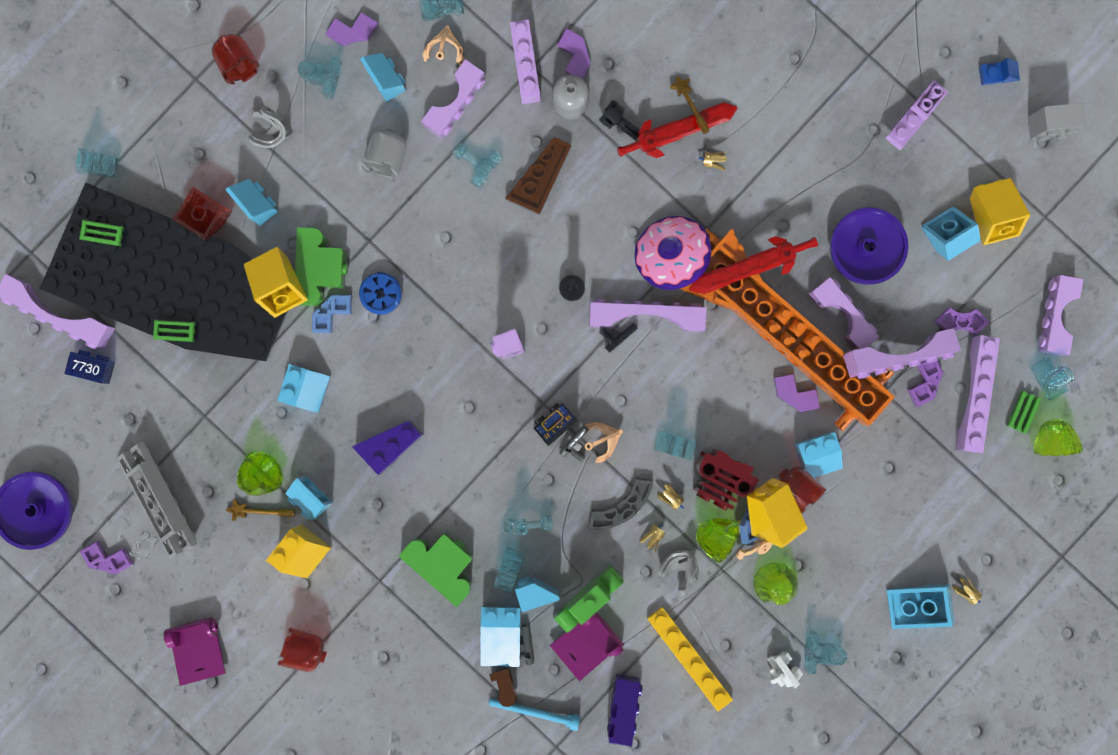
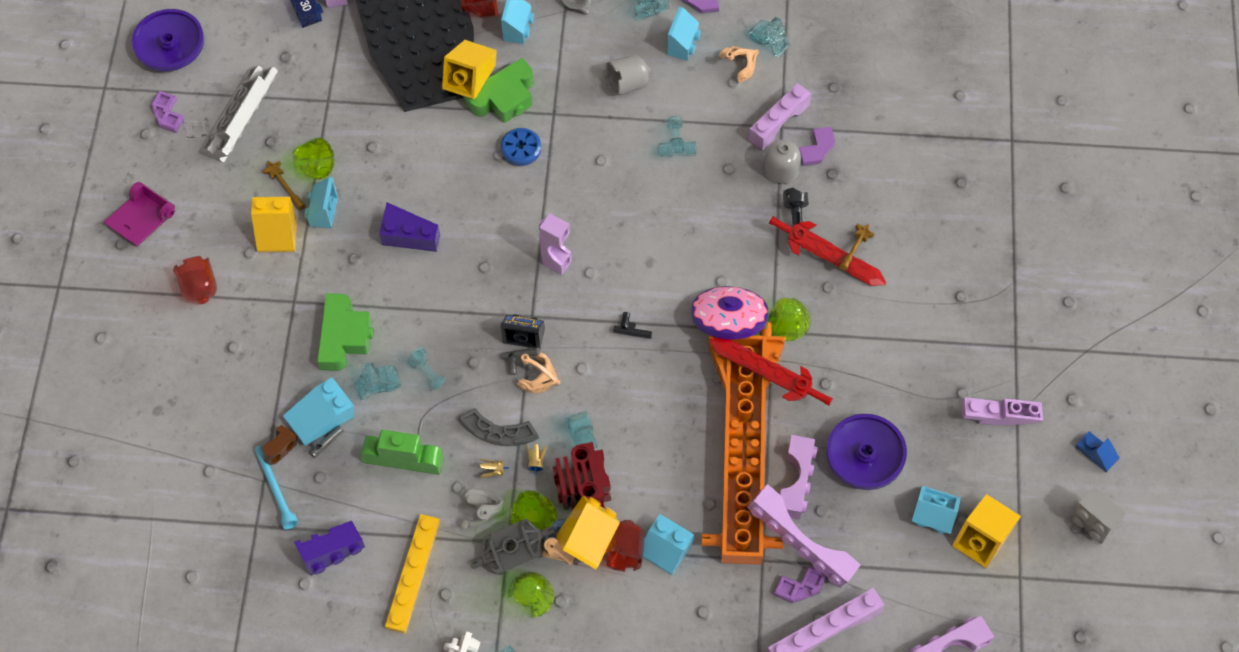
camera: 50 degrees right, 25 degrees down
bright green tile [153,320,196,342] -> none
medium azure slope [277,364,331,413] -> none
medium blue tile [312,295,352,333] -> none
lavender arch [421,59,486,139] -> none
reddish brown wing [505,137,572,215] -> none
medium azure slope [515,576,560,612] -> none
magenta door [549,612,624,682] -> none
black piece [559,275,585,302] -> none
lavender arch [589,299,706,332] -> none
pearl gold piece [698,151,728,171] -> none
medium lavender tile [774,374,820,412] -> none
medium lavender tile [934,307,990,336] -> none
none -> dark grey plate [471,519,556,575]
none -> clear neon green hair [767,297,811,341]

